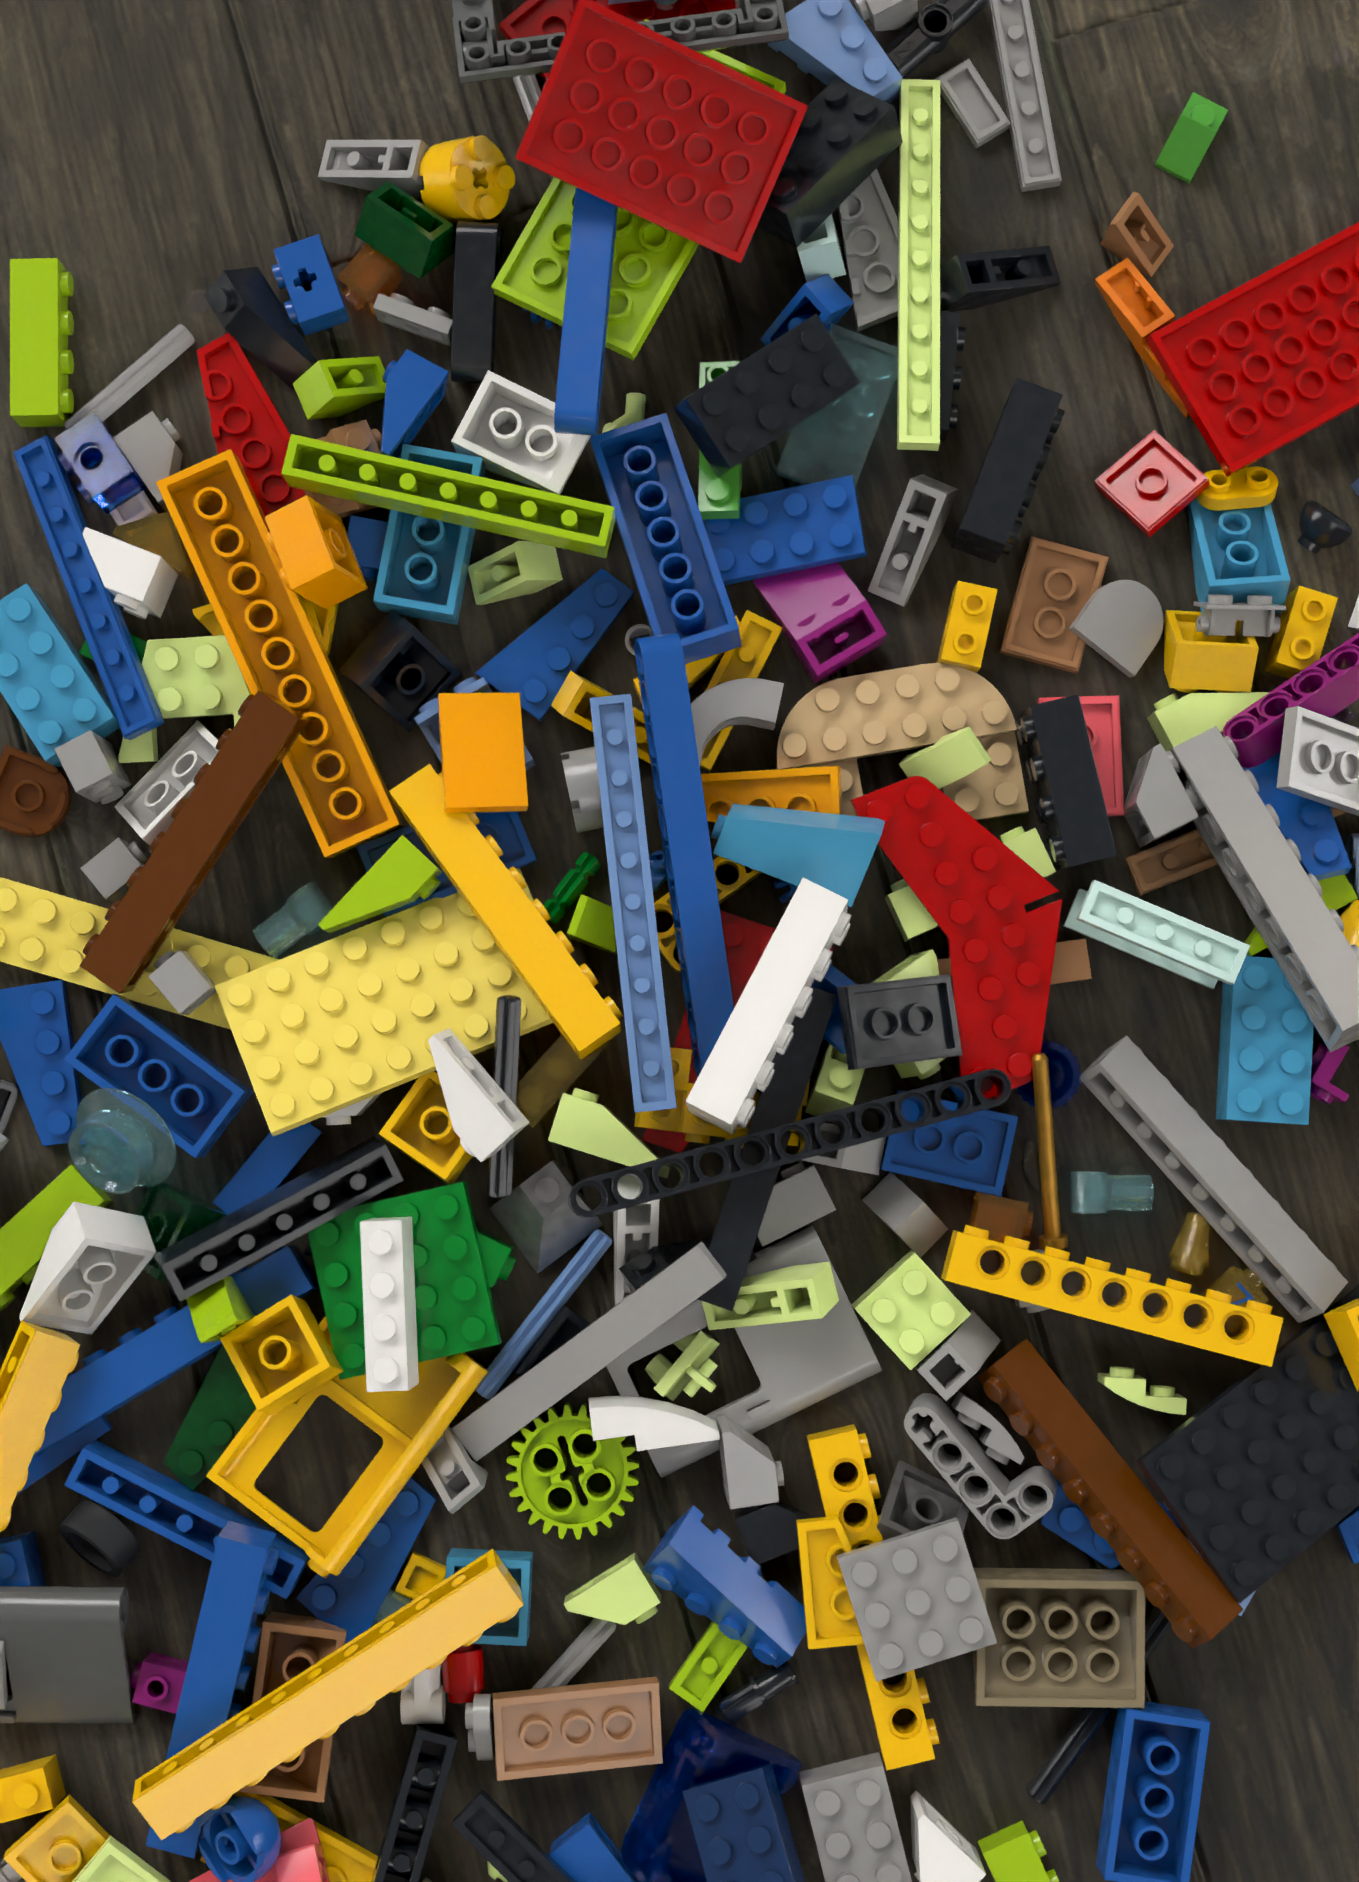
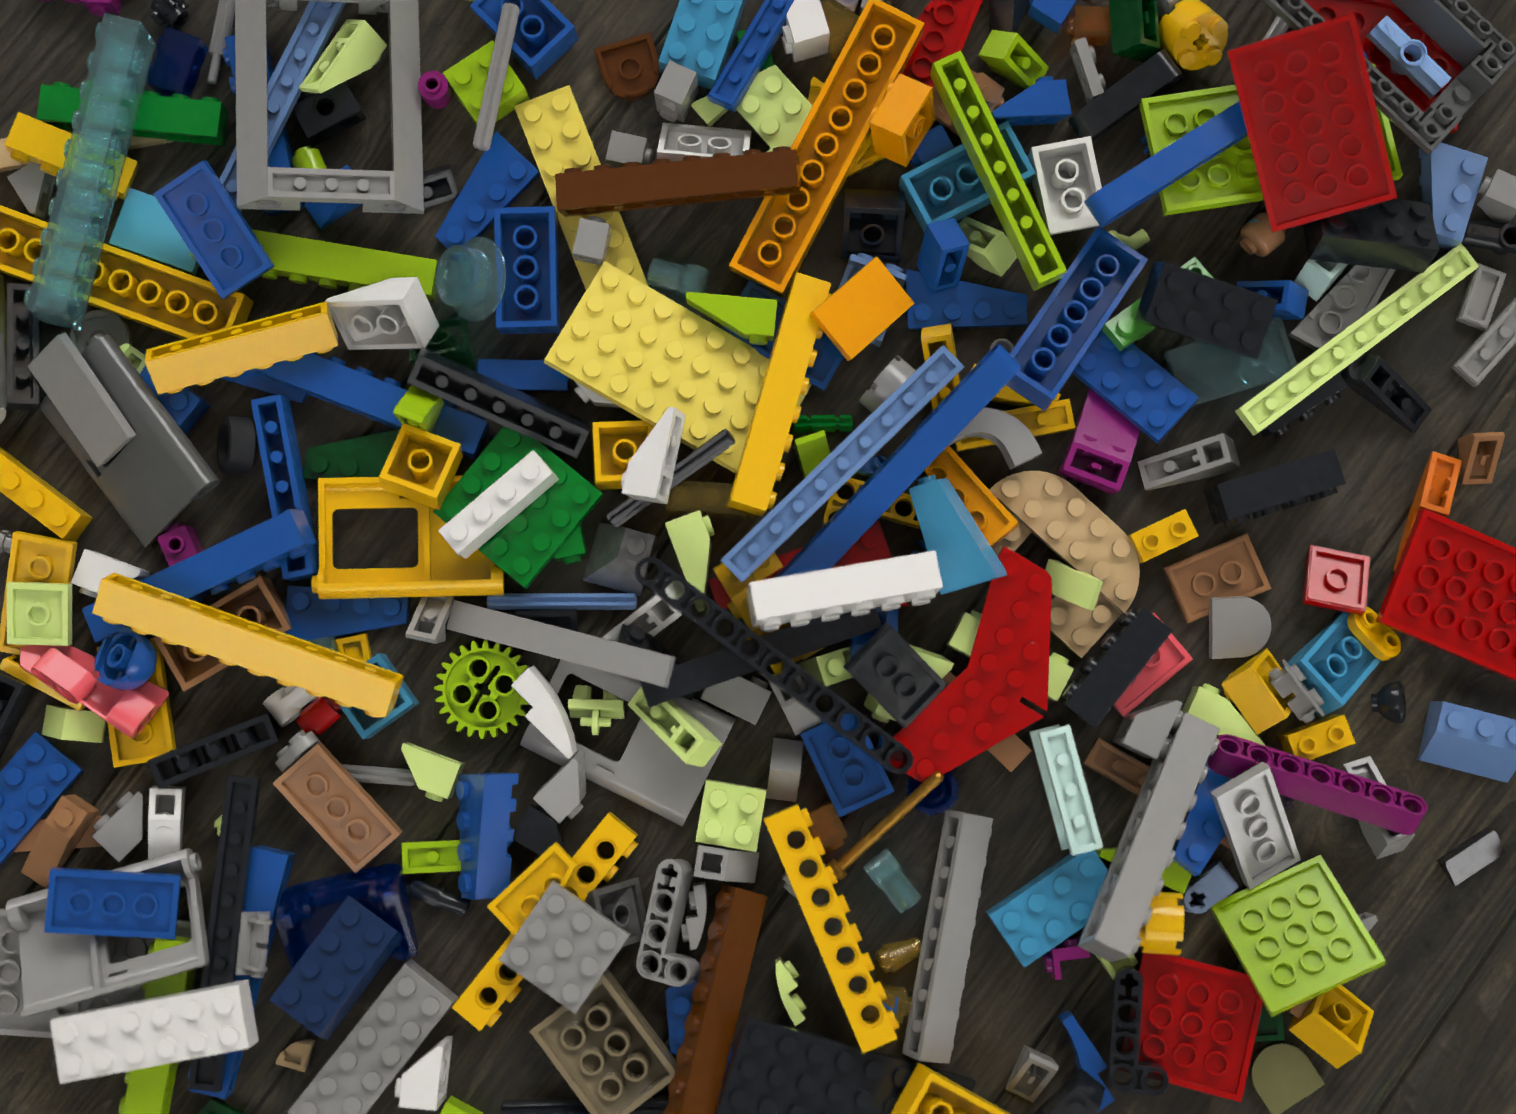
camera: 50 degrees right, 0 degrees up
none -> white slope [71,549,150,598]
none -> blue brick [916,218,970,292]
none -> medium nougat head [1240,212,1286,257]

